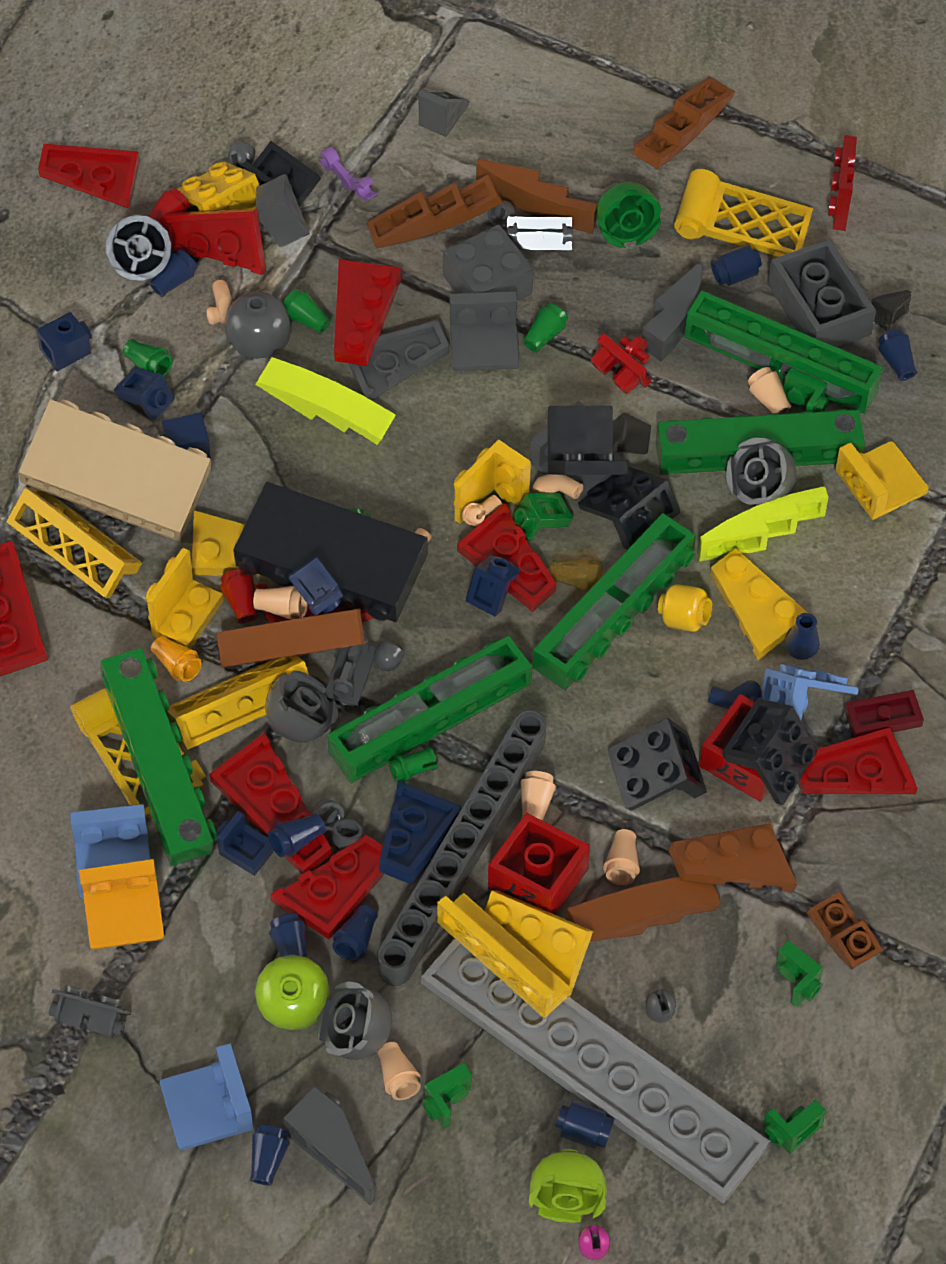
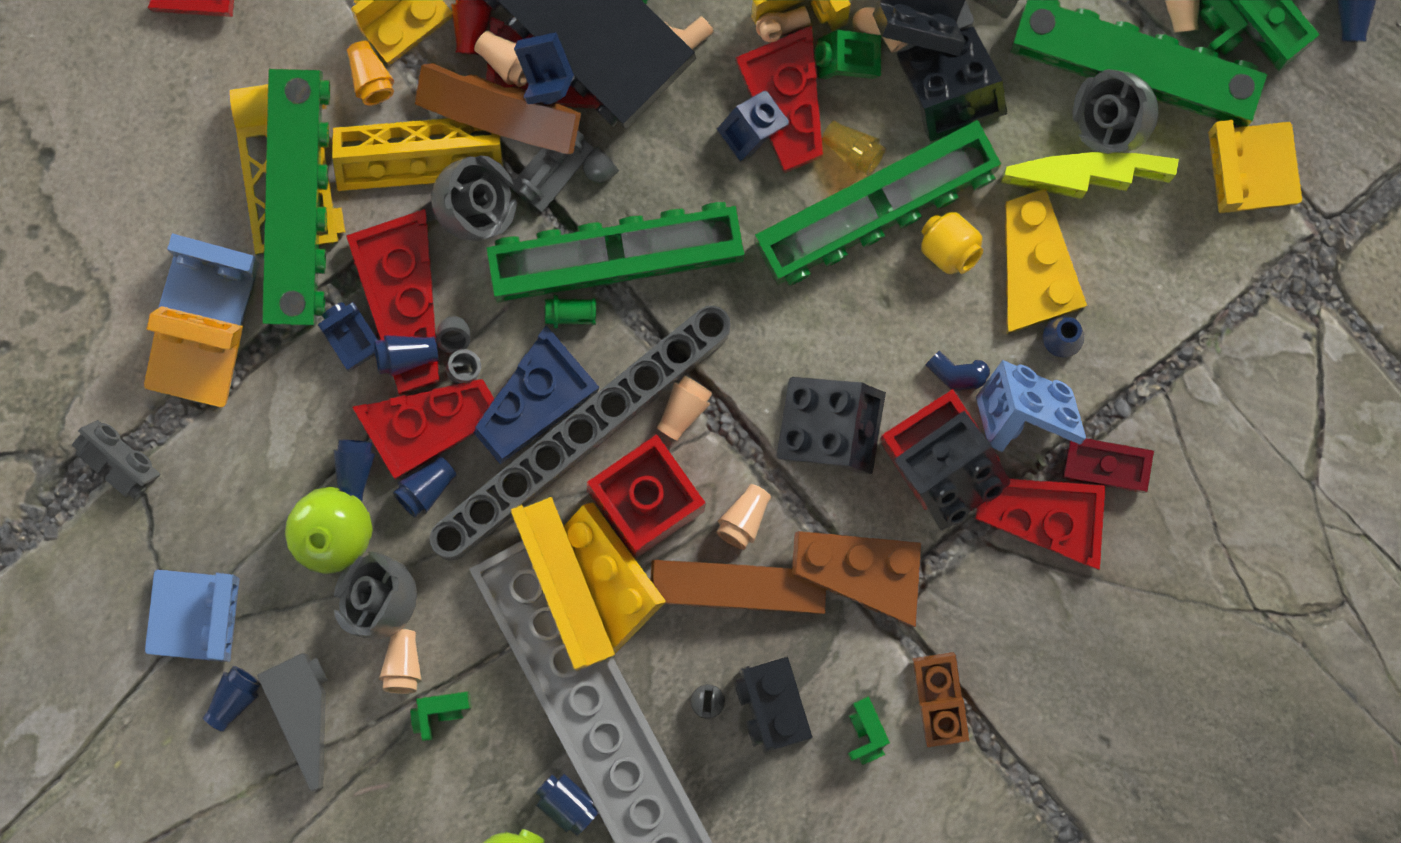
camera: 20 degrees right, 25 degrees up
none -> black bracket [734,656,813,753]

